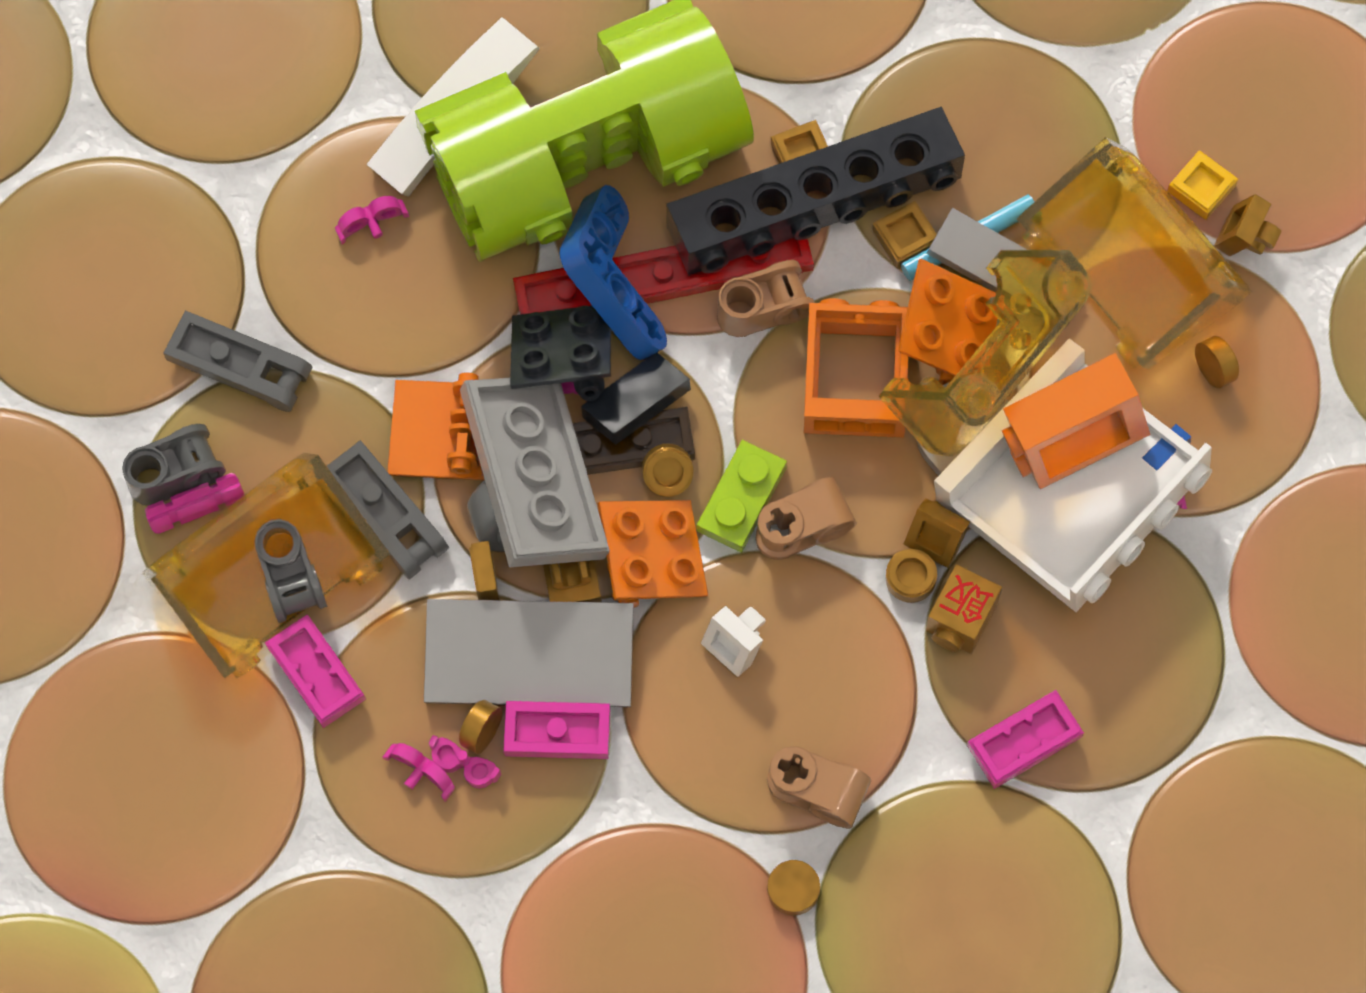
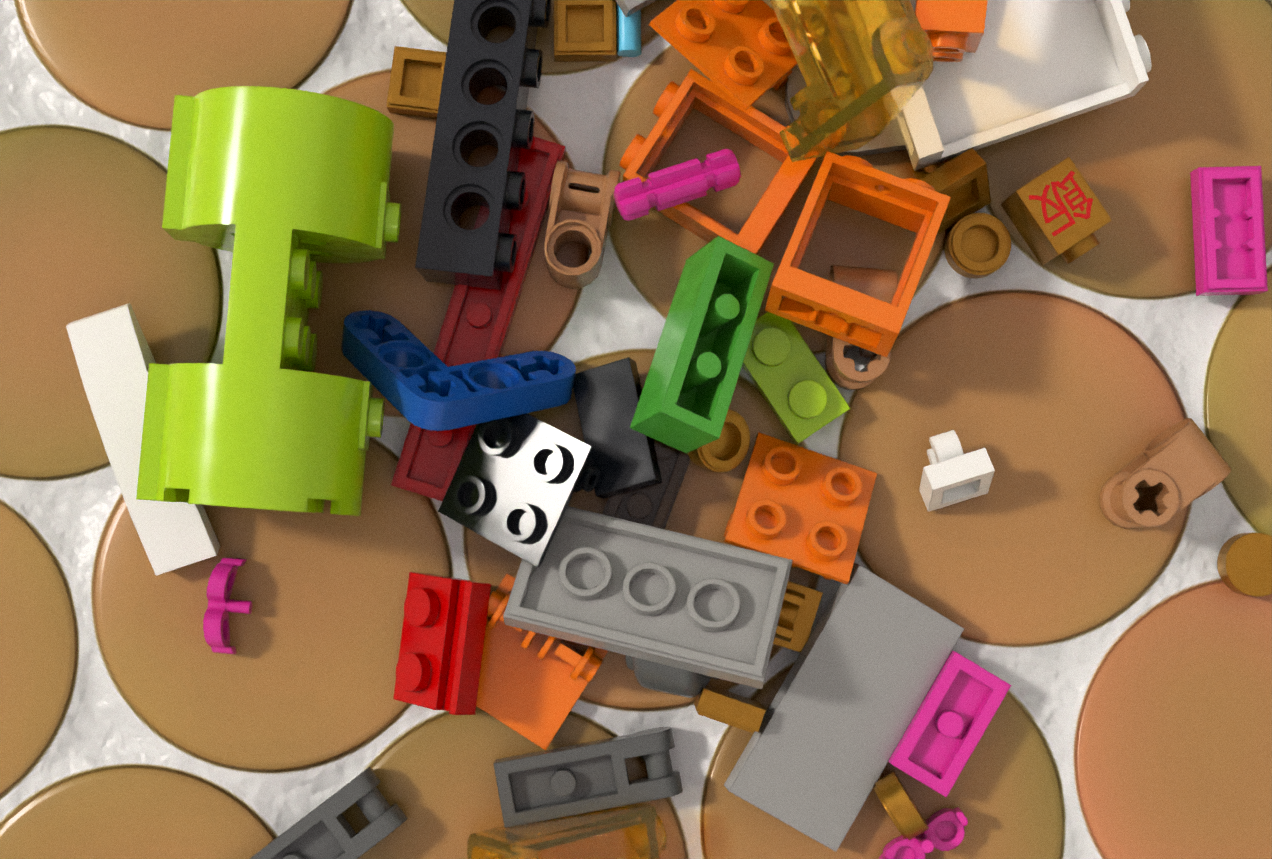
camera: 65 degrees left, 15 degrees up
none -> red plate [393,572,491,715]
none -> dark pink axle [614,149,741,221]
none -> bright green brick [630,236,774,453]
none -> orange window [765,151,951,357]

